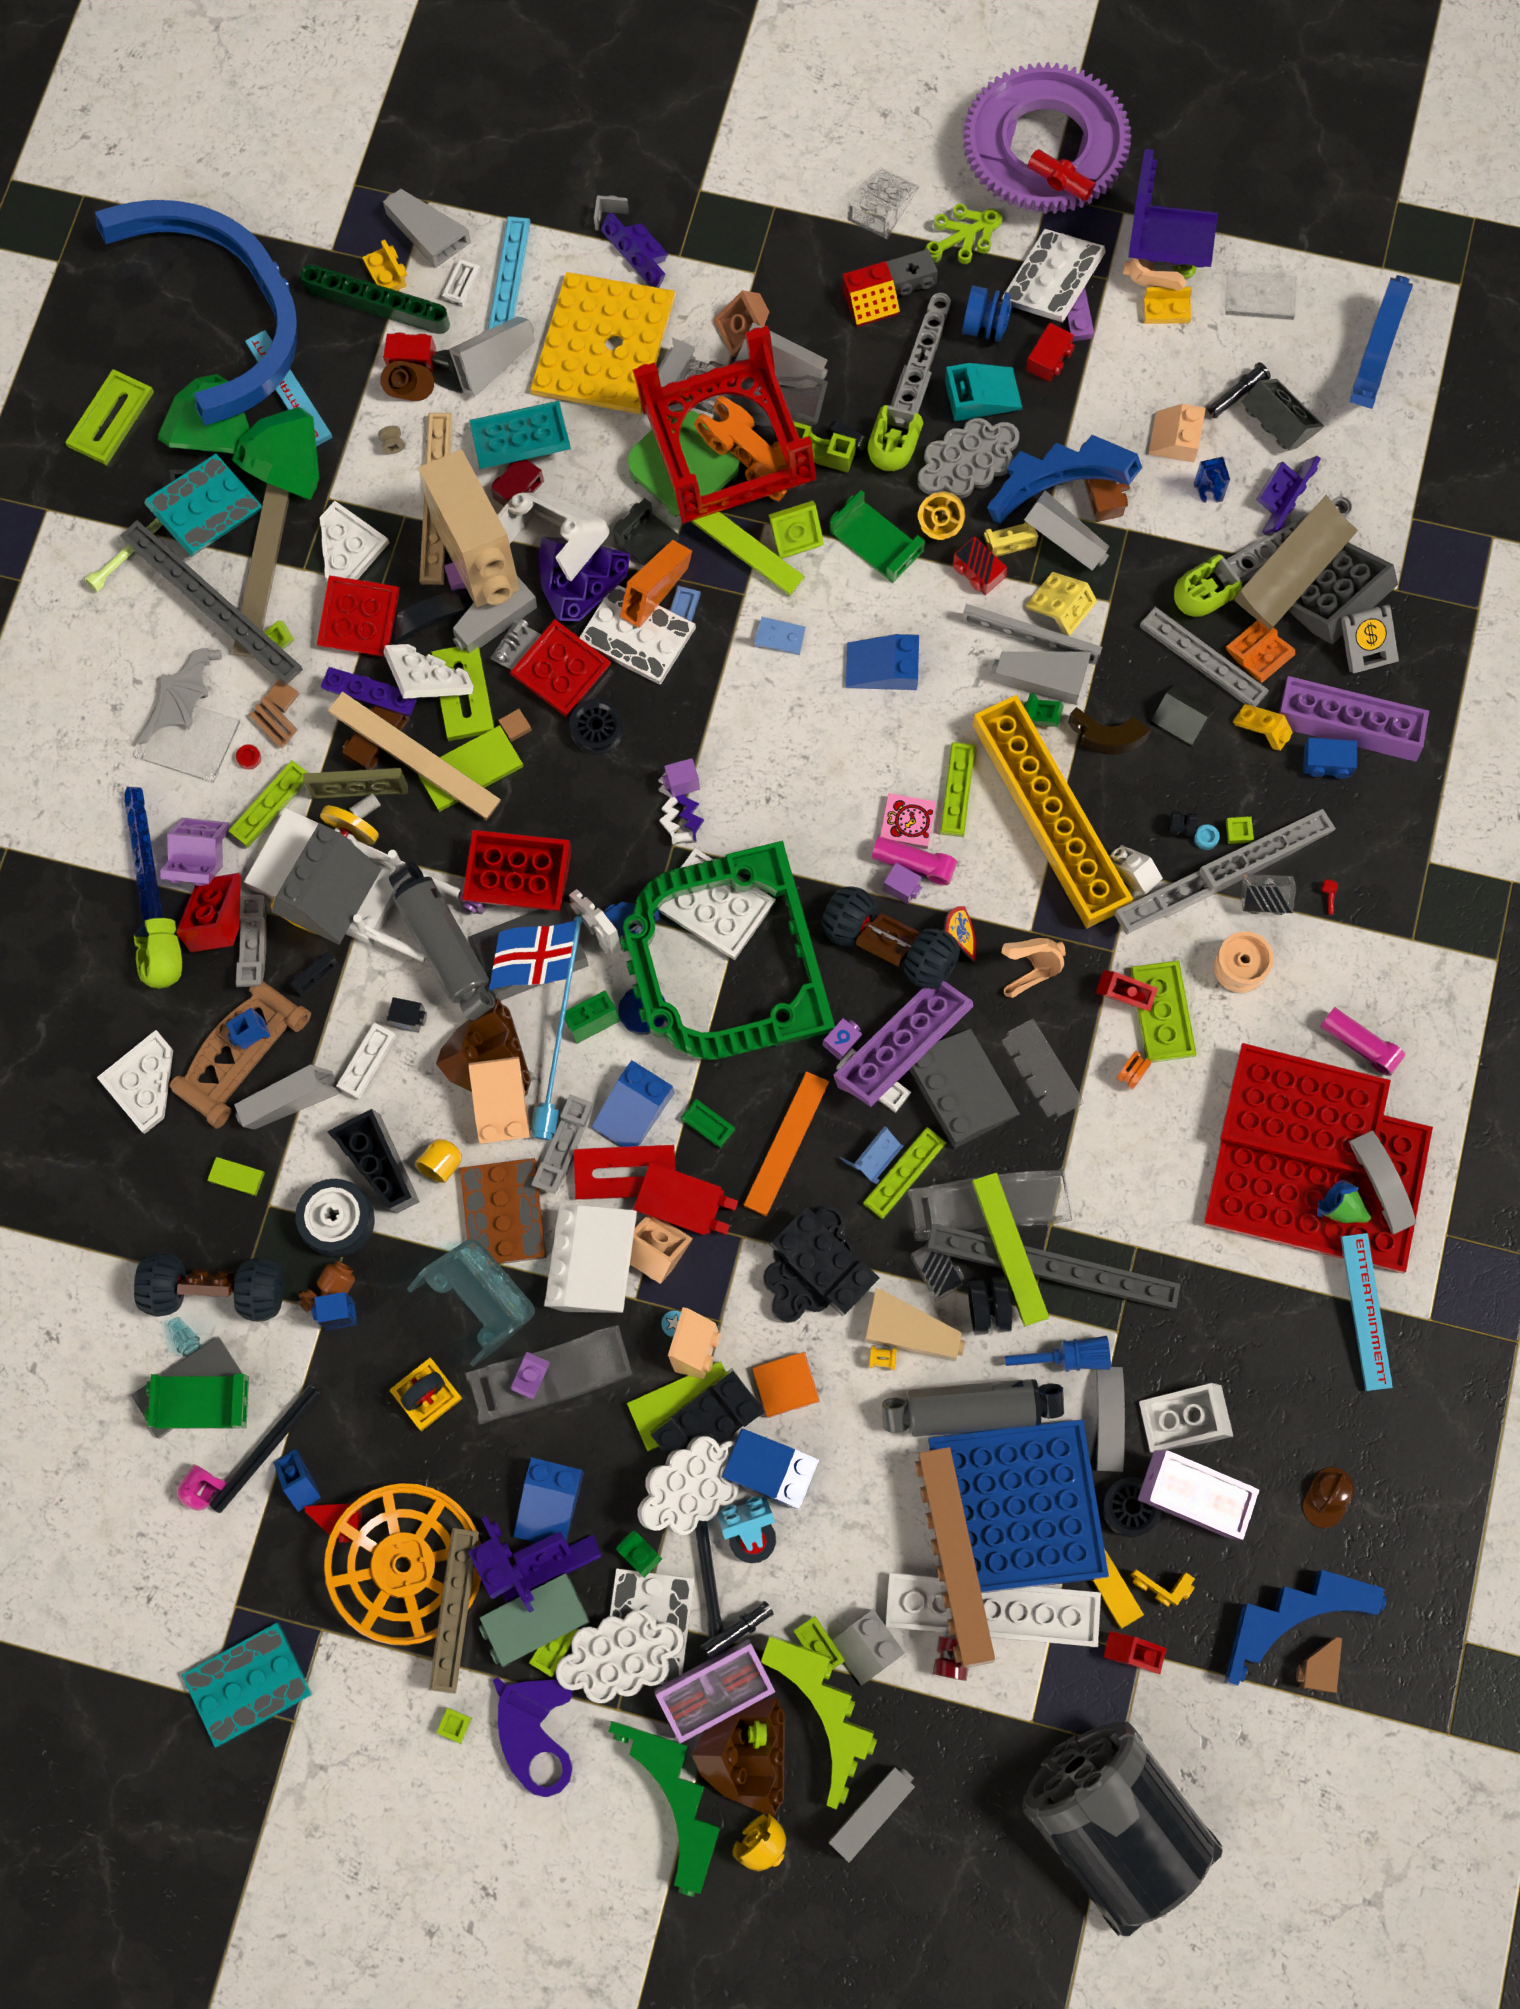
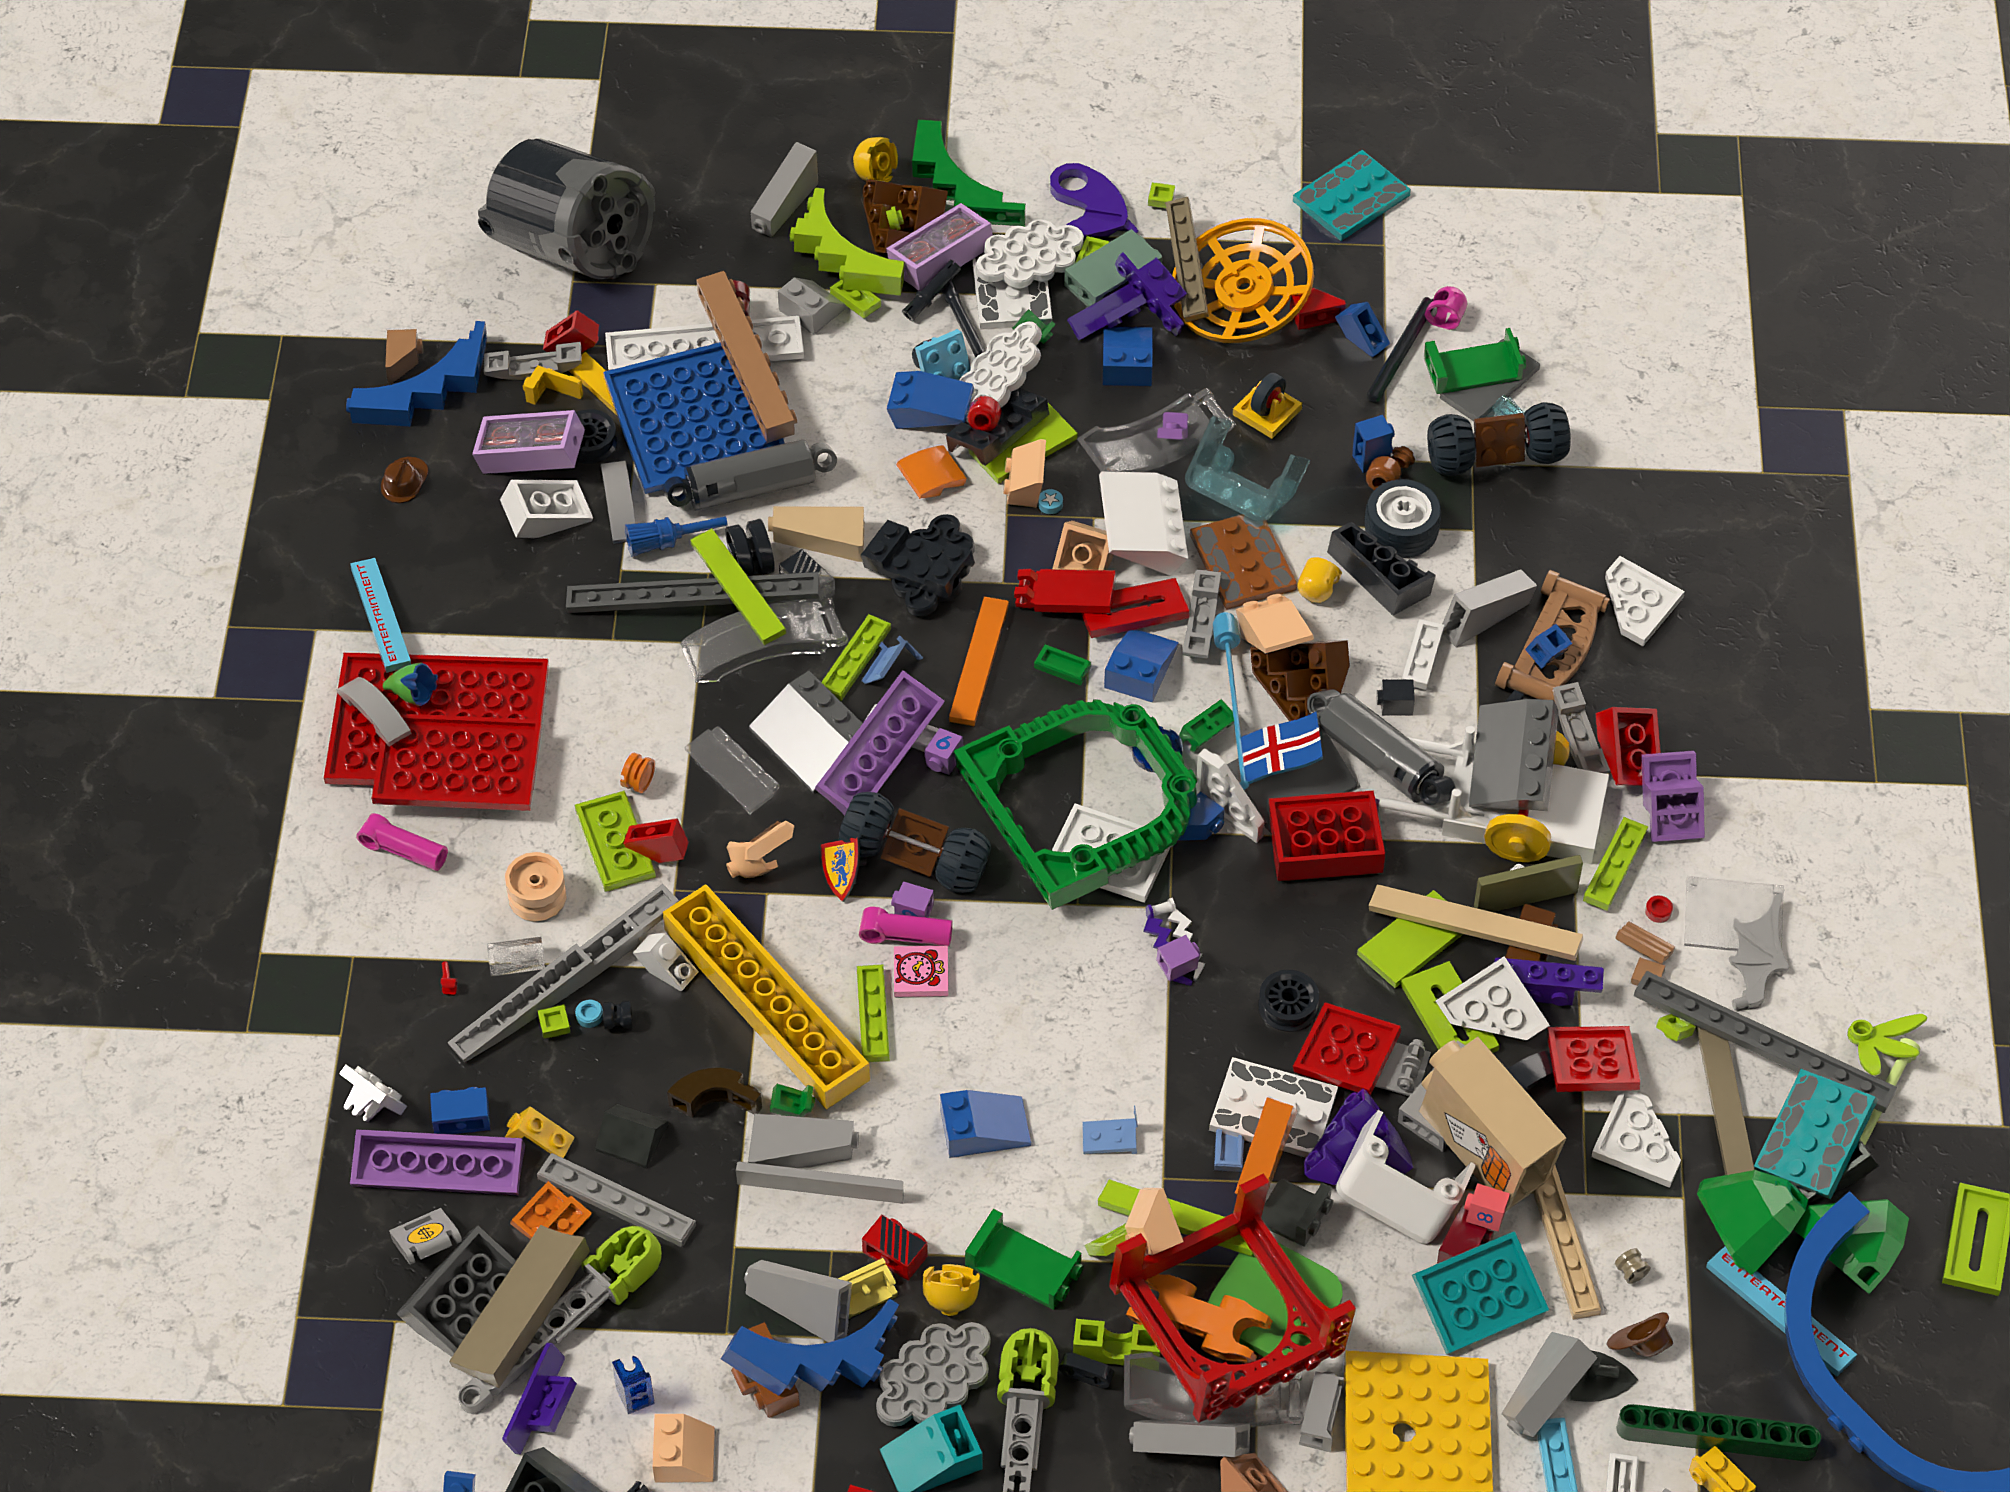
camera: 165 degrees right, 20 degrees down
piece [124,786,182,989] -> none
lime tile [207,1157,265,1196] -> none
red brick [383,332,436,372] -> none
medium nougat tile [499,709,532,742] -> none
yellow bush [869,1345,897,1371] -> none
light yellow bracket [1026,572,1097,636] -> none
none -> white plate [340,1065,407,1122]
none -> light grey slope [484,342,582,380]
none -> red head [967,396,1002,432]
none -> light nougat slope [1125,1188,1184,1255]
none -> coral brick [1464,1183,1510,1232]
none -> lime plant [1847,1014,1927,1075]

